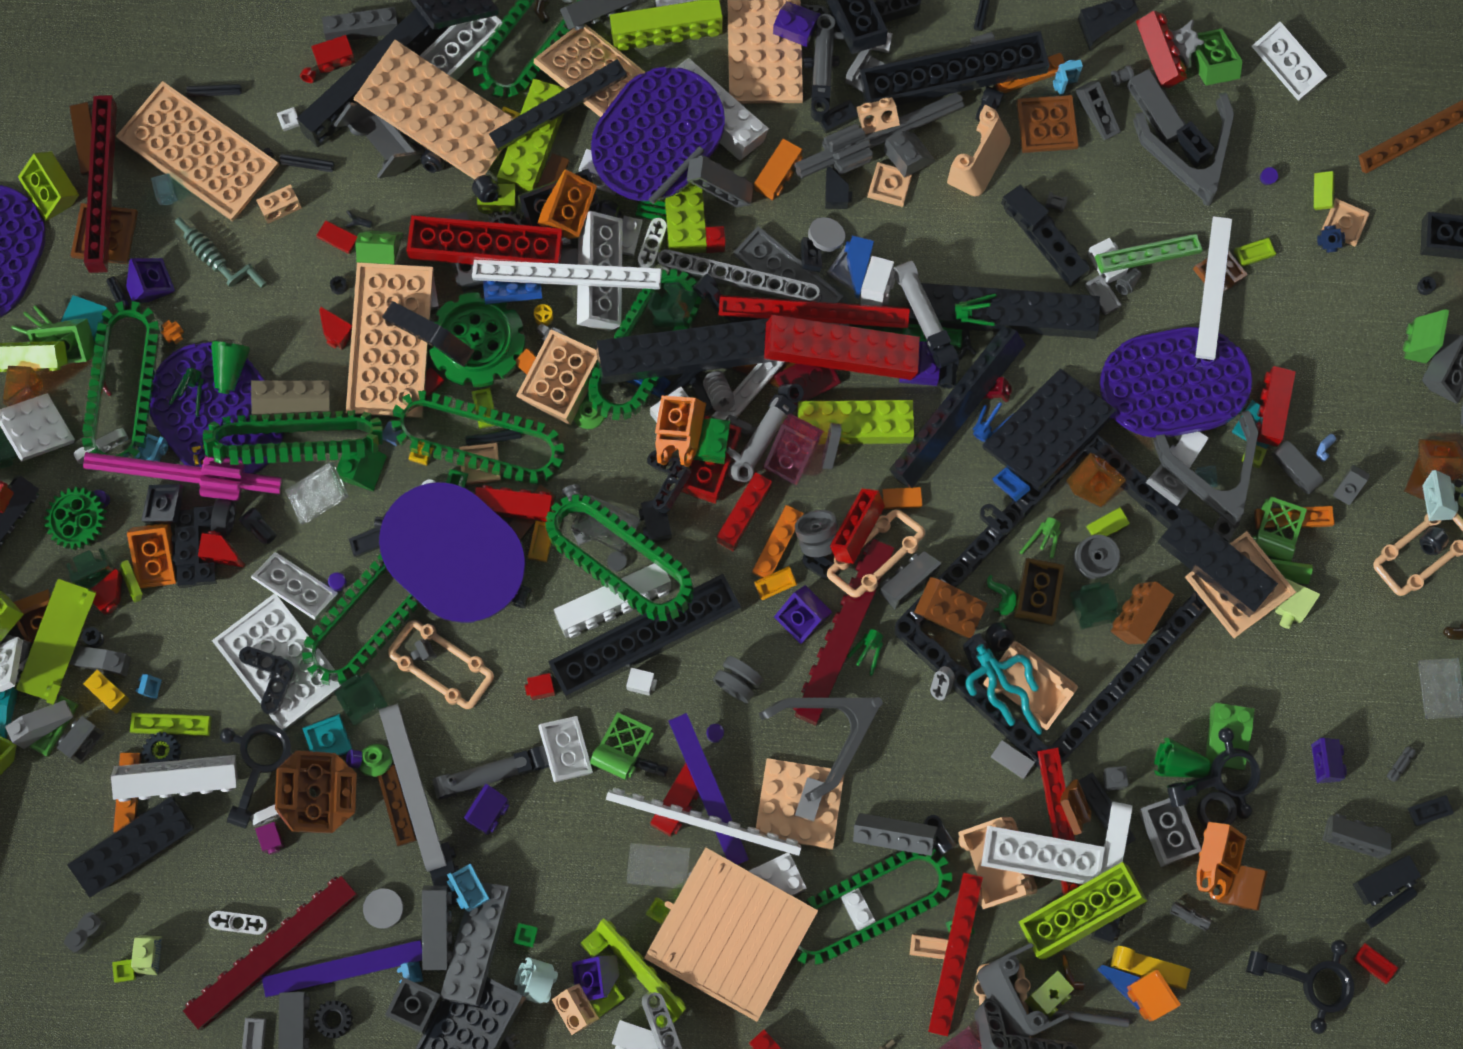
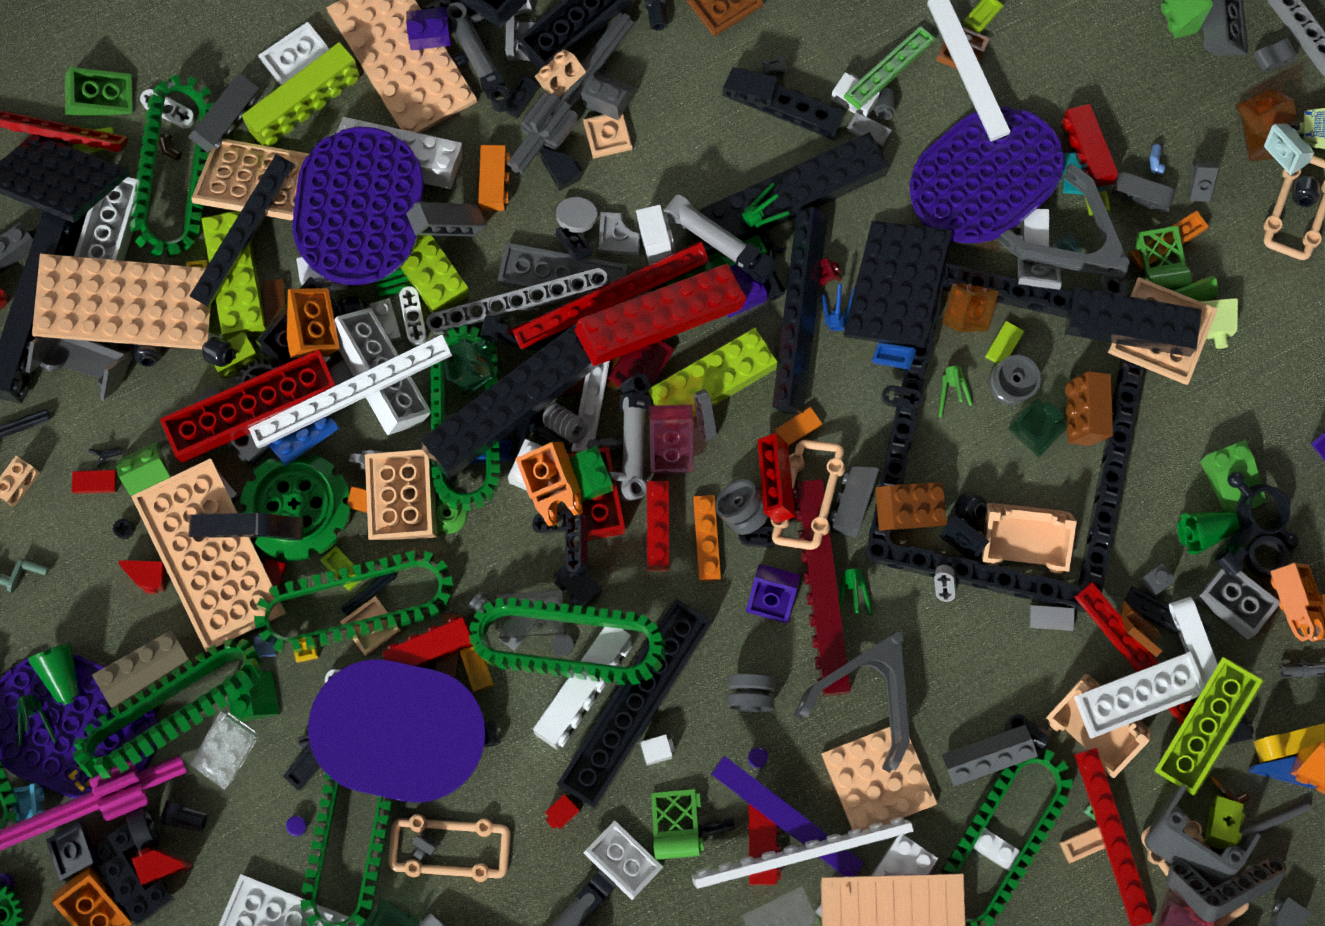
camera: 30 degrees left, 0 degrees up
white slope [251,552,338,620] -> none
green slope [446,469,468,488] -> none
yellow wheel [534,304,553,326] -> none
dark grey bar [649,146,704,204] -> none
red brick [705,226,725,253] -> none
light orange tile [754,566,797,600] -> none
light grey tile [795,777,824,822] -> none
blue slope [844,236,874,299] -> none
light nougat windscreen [947,105,1011,197] -> none
teal plant [966,644,1042,736] -> none
green piece [986,575,1017,616] -> none
dark brown brick [1014,558,1065,626] -> none

